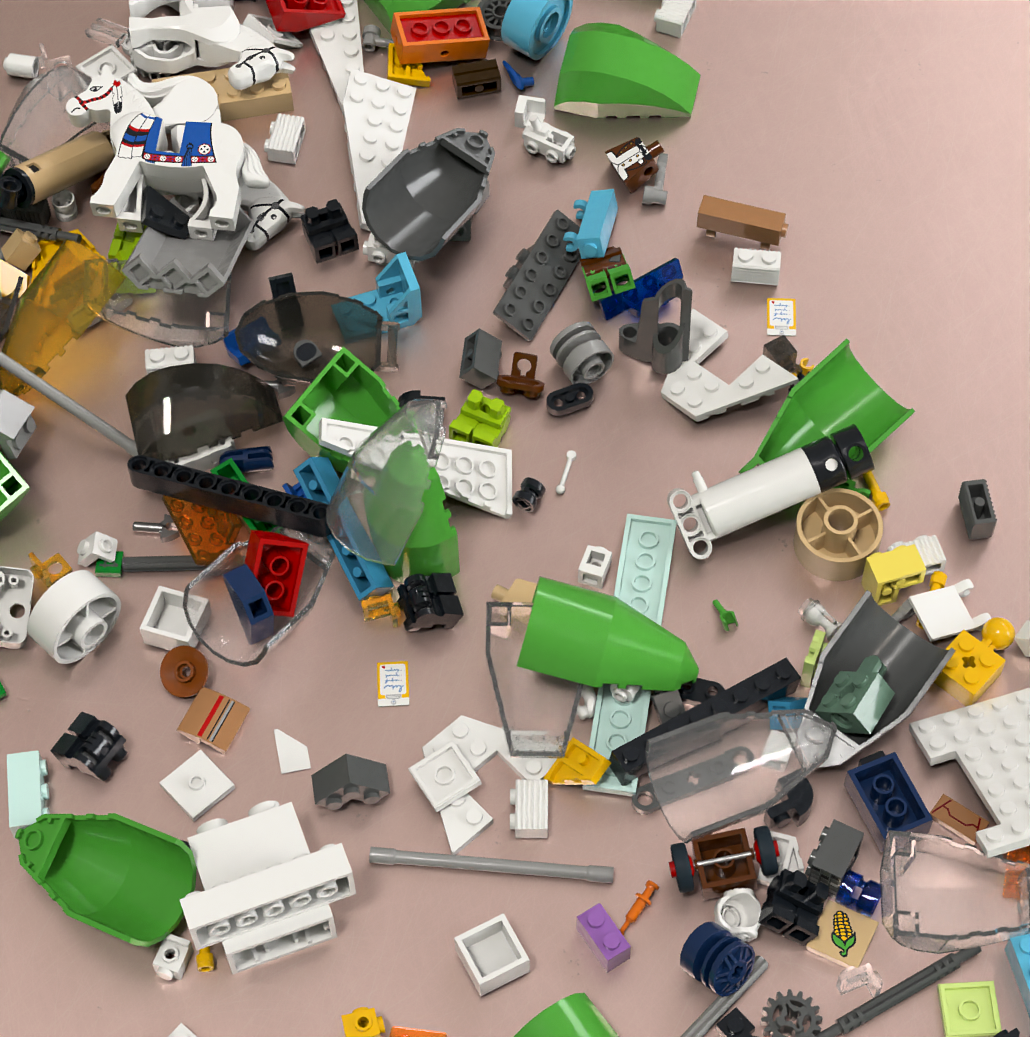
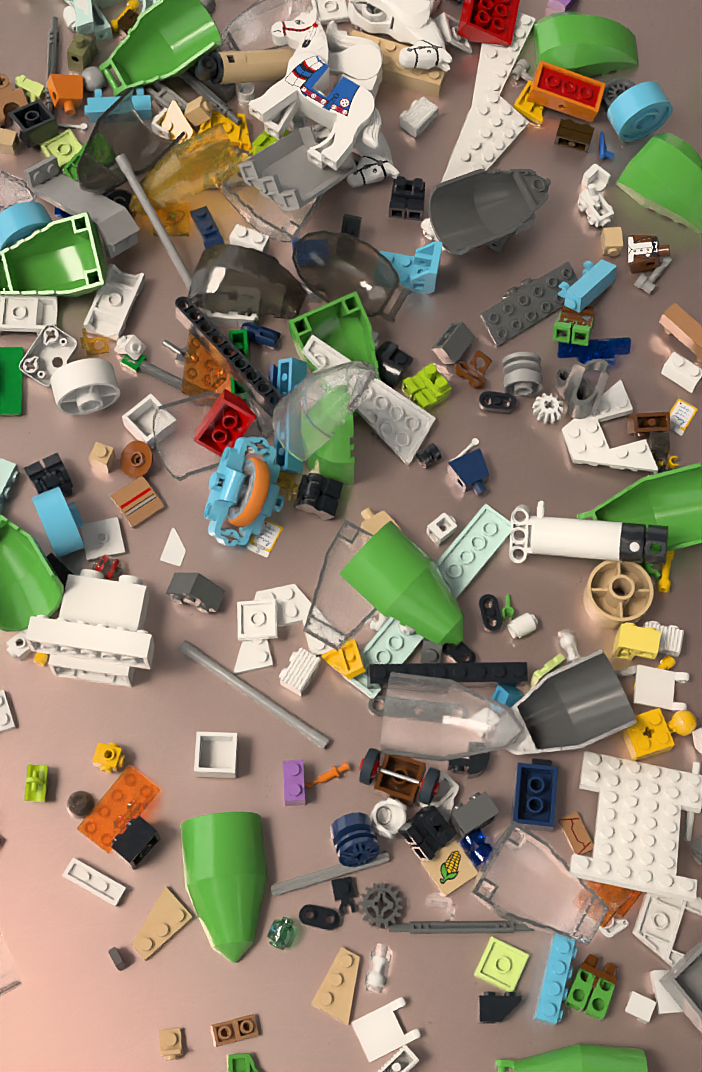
camera: 25 degrees right, 10 degrees up
black wing [141,185,190,240] -> none
dark blue slope [222,564,274,645] -> none
tile [293,340,322,369] -> none
sand green brick [815,655,895,734] -> none
none -> medium azure piece [31,486,84,559]
none -> white piece [83,263,146,341]
none -> tan brick [89,442,116,473]
none -> clear smoke head [92,554,123,581]
none -> clear yellow tile [153,202,191,237]
none -> dark blue plate [190,206,226,255]
none -> medium azure piece [204,436,284,547]
none -> dark blue torso [447,448,489,497]
none -> black plate [478,594,503,633]
none -> white brick [507,613,538,639]
none -> white gear [532,392,564,425]
none -> tan brick [601,227,624,257]
none -> reddish brown brick [627,412,671,437]

